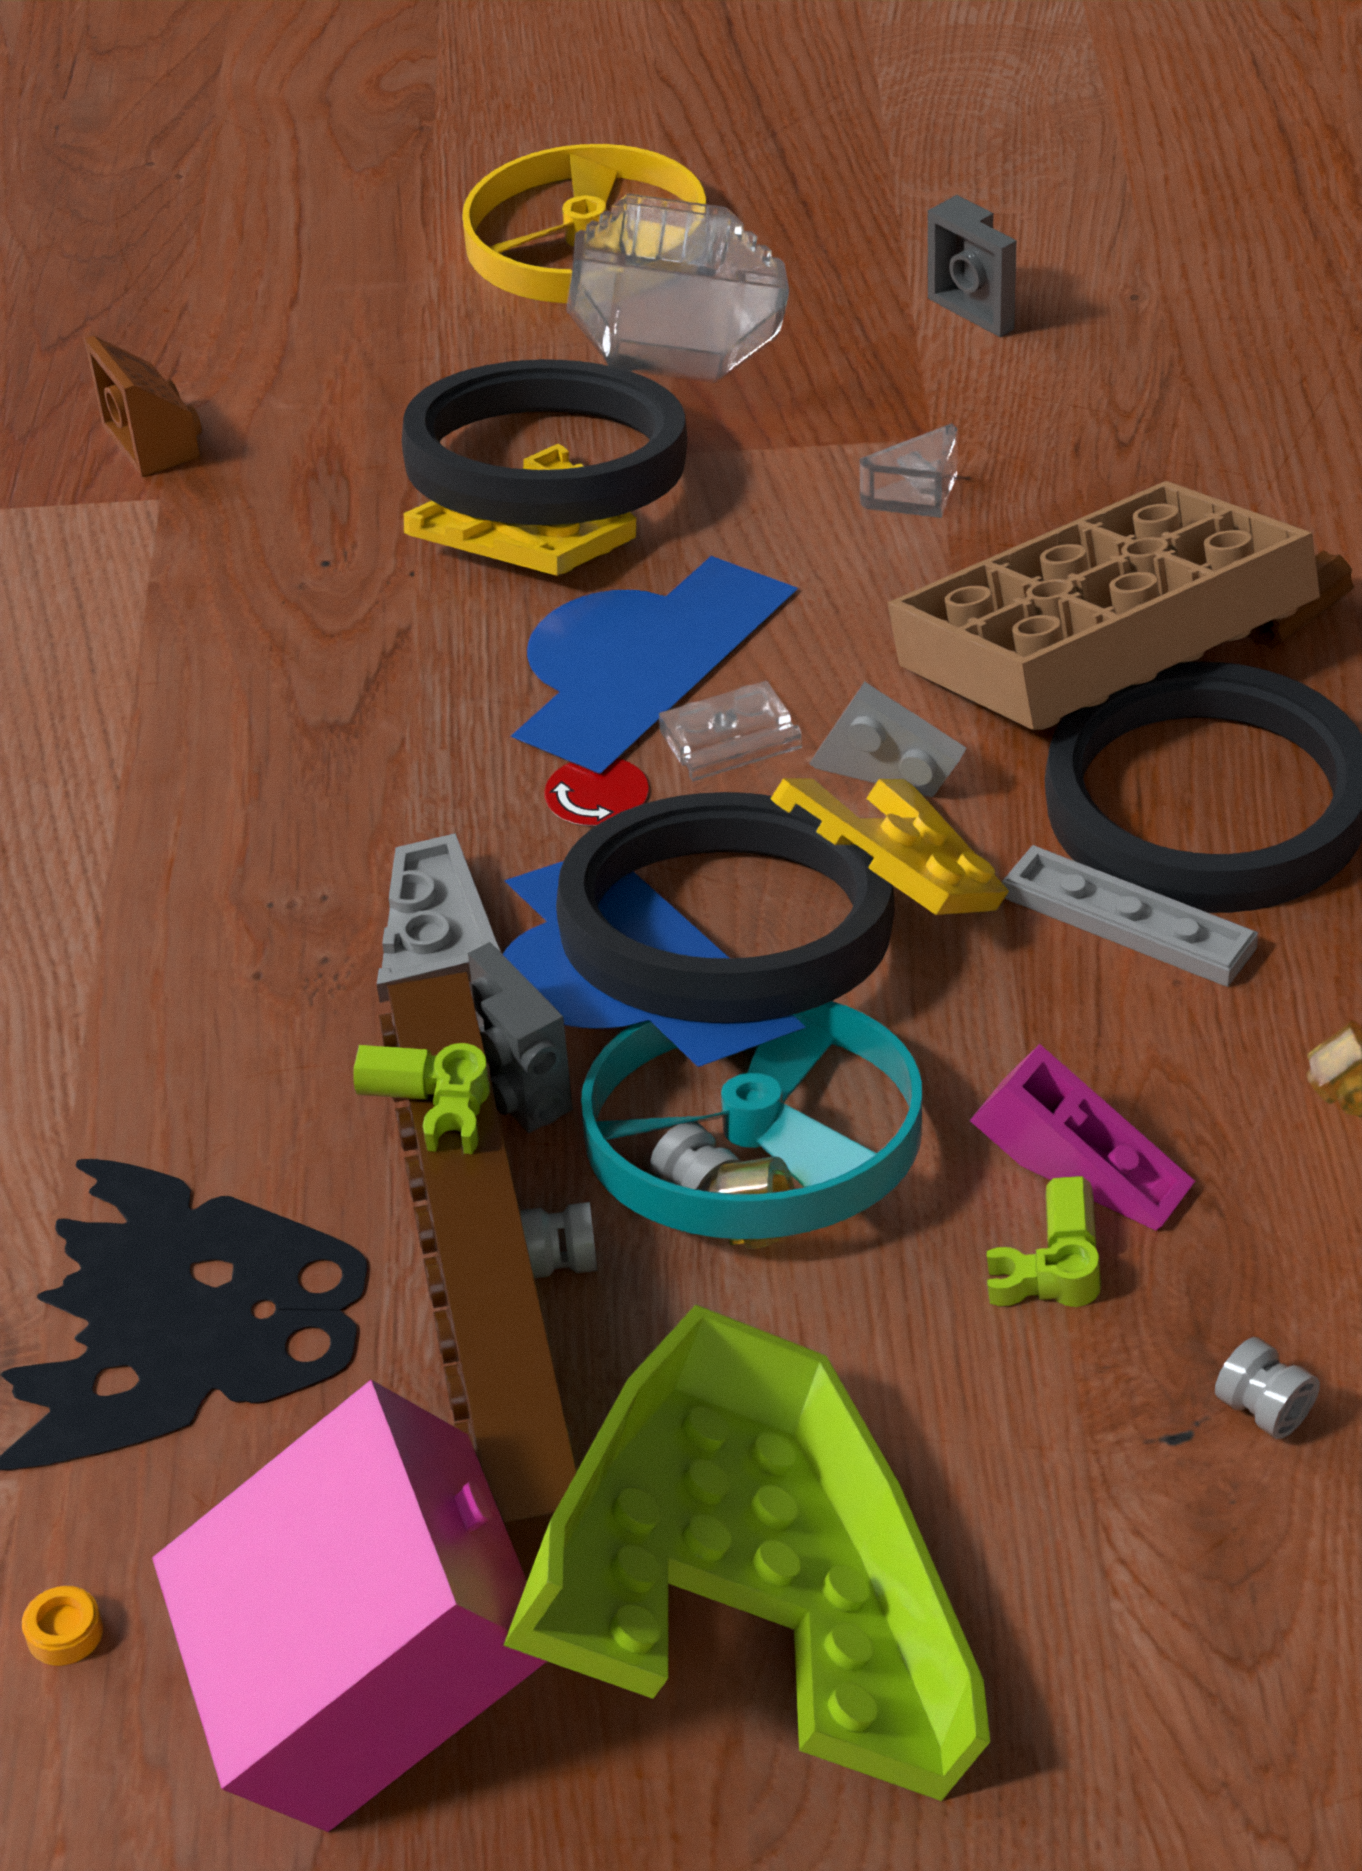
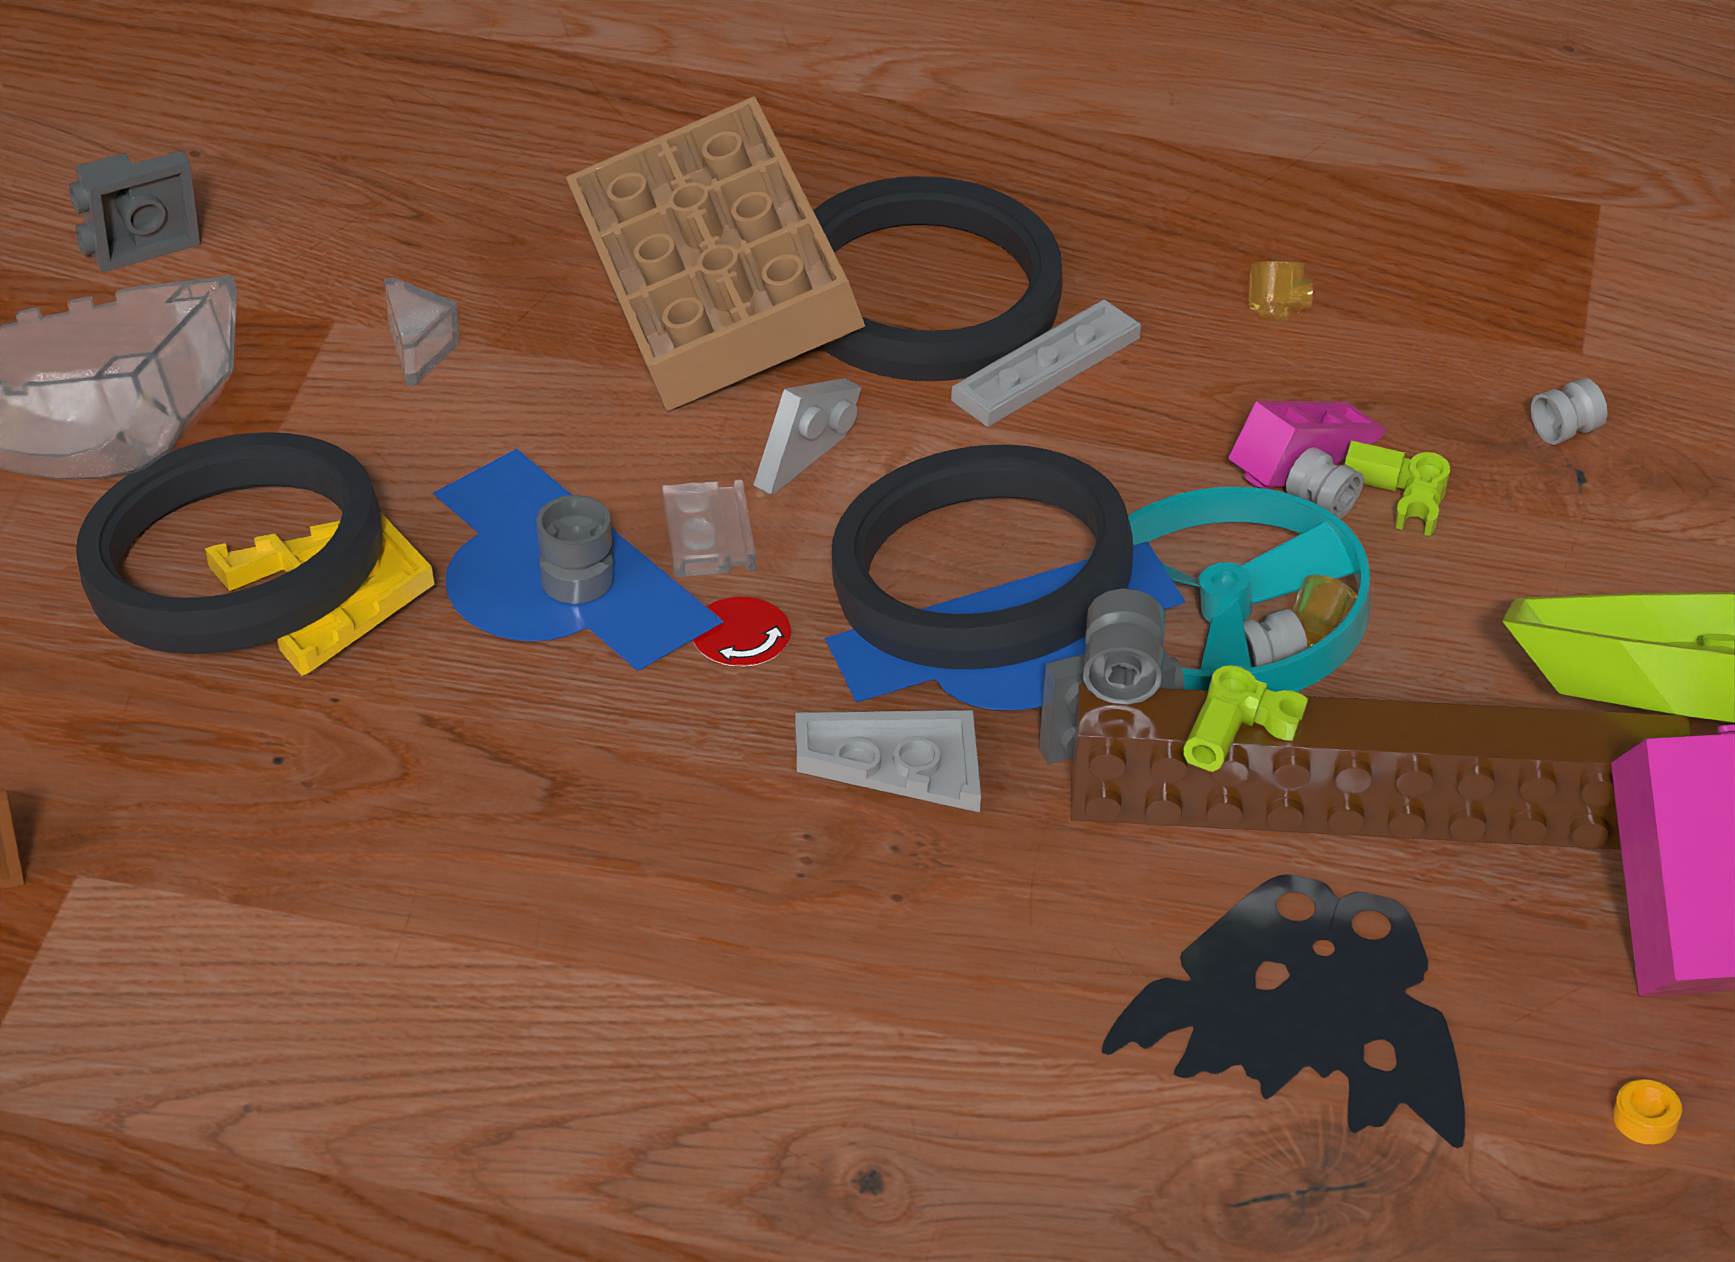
camera: 80 degrees left, 0 degrees up
yellow wing [770,778,1009,915] -> none
none -> dark grey wheel [536,495,614,604]
none -> dark grey wheel [1083,588,1165,705]
none -> light grey wheel [1286,447,1364,519]

